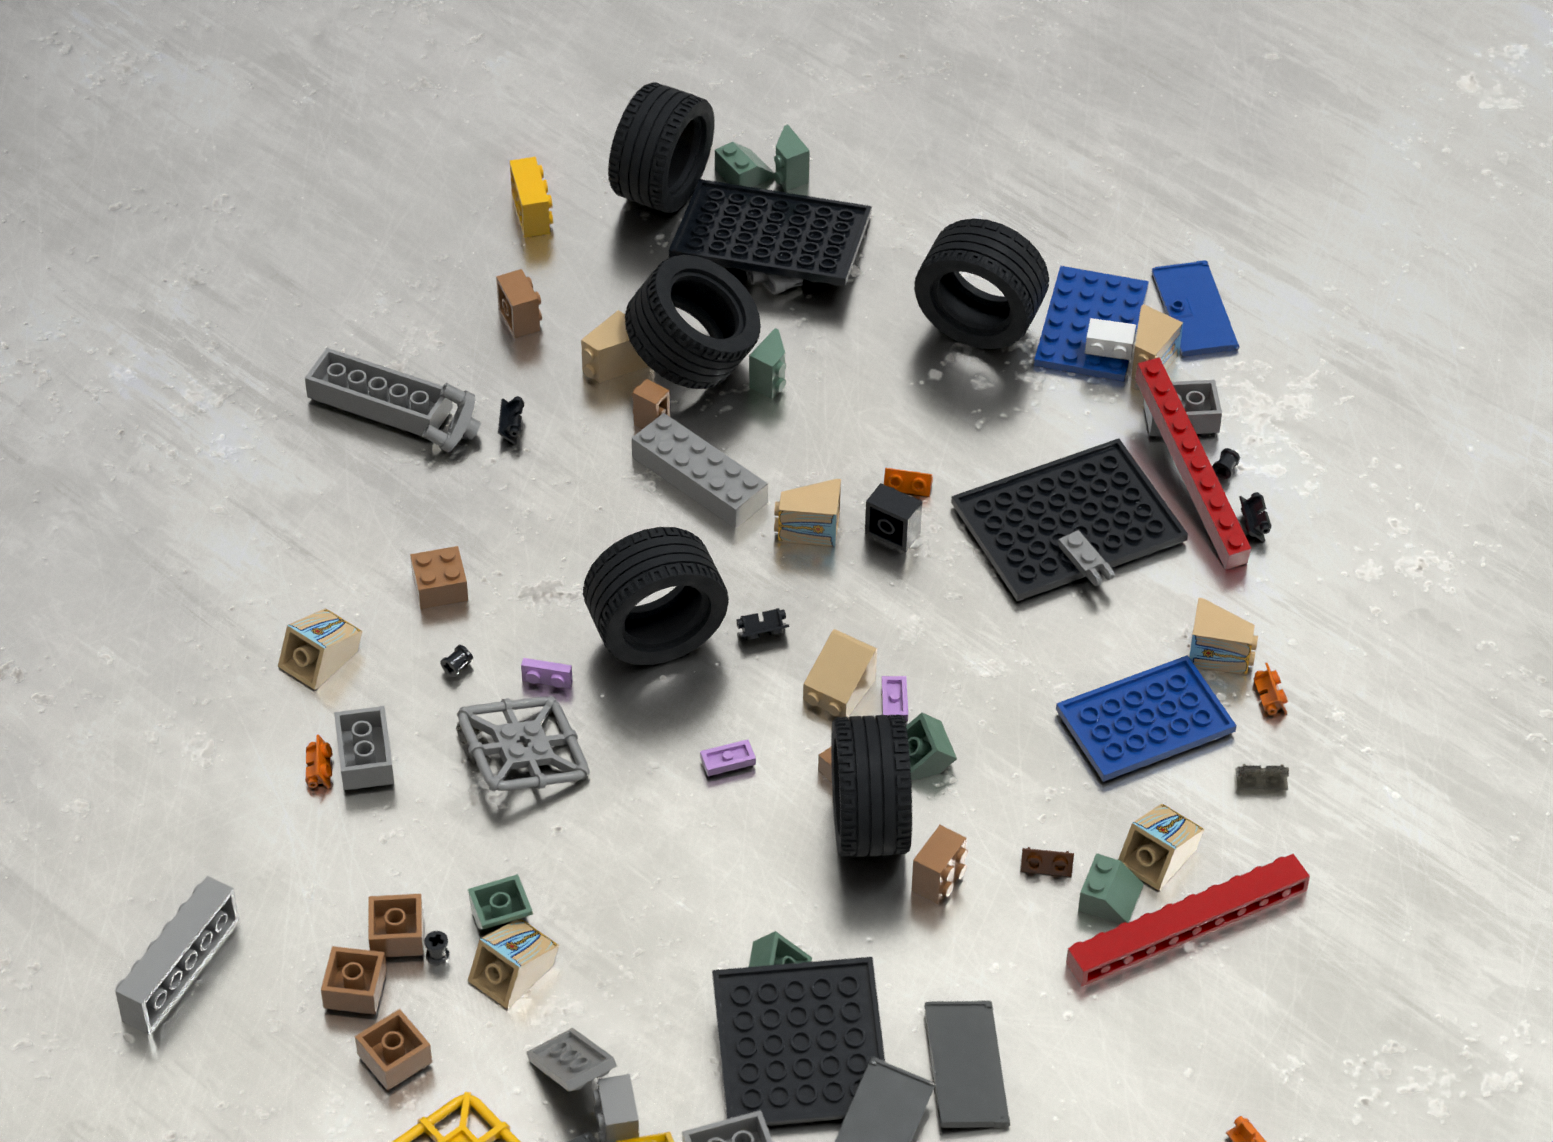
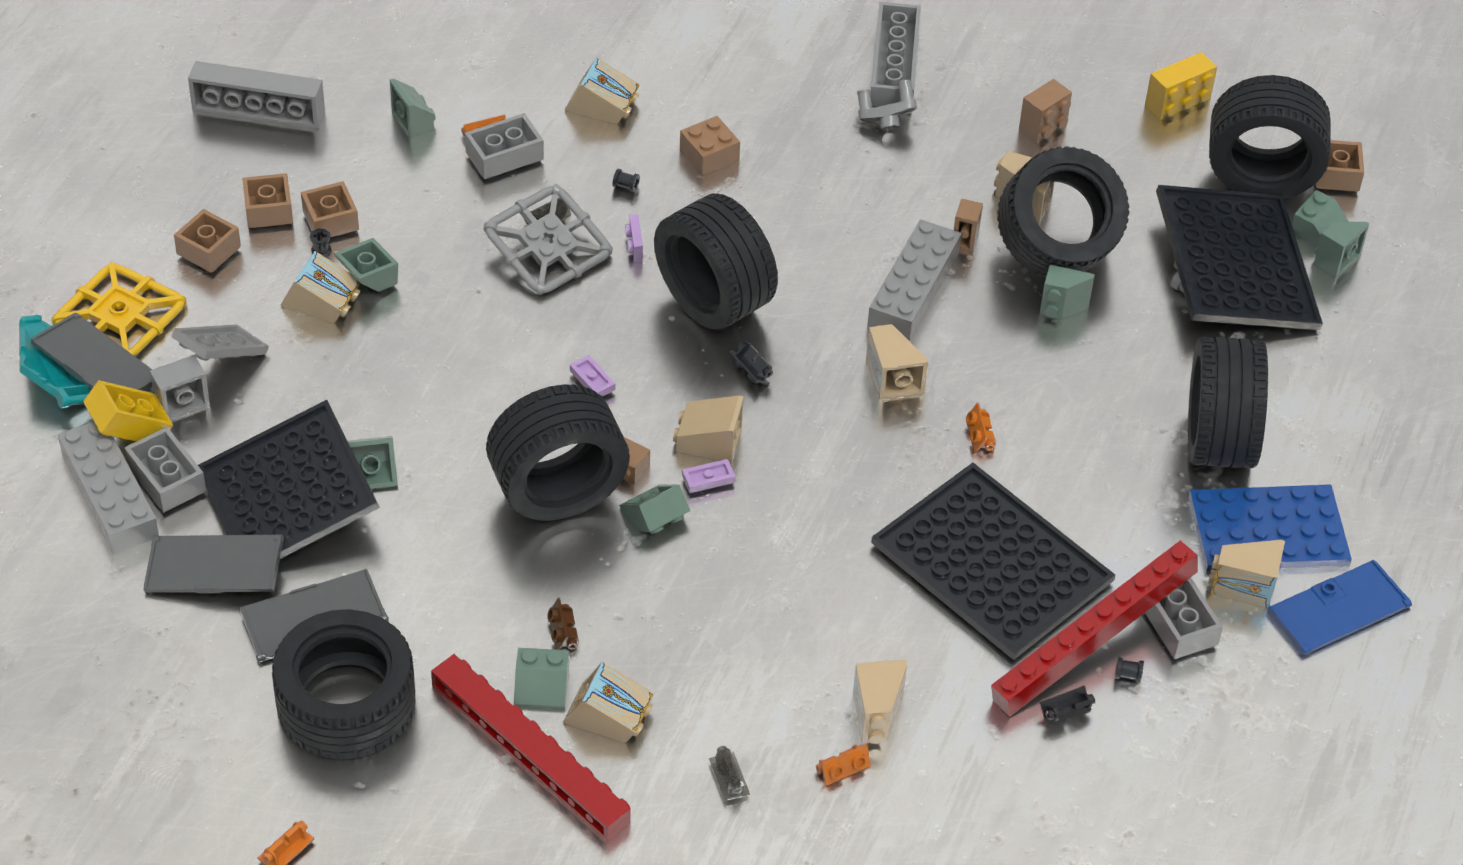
camera: 70 degrees right, 0 degrees up
black hinge [498,396,524,445] -> none
black brick [865,483,922,552] -> none
medium nougat brick [911,825,968,904] -> none
blue plate [1056,655,1237,782] -> none
light grey hinge [1058,530,1115,586] -> none
white brick [1085,318,1136,360] -> none
none -> black tyre [272,609,416,760]
none -> sand green slope [389,79,436,138]

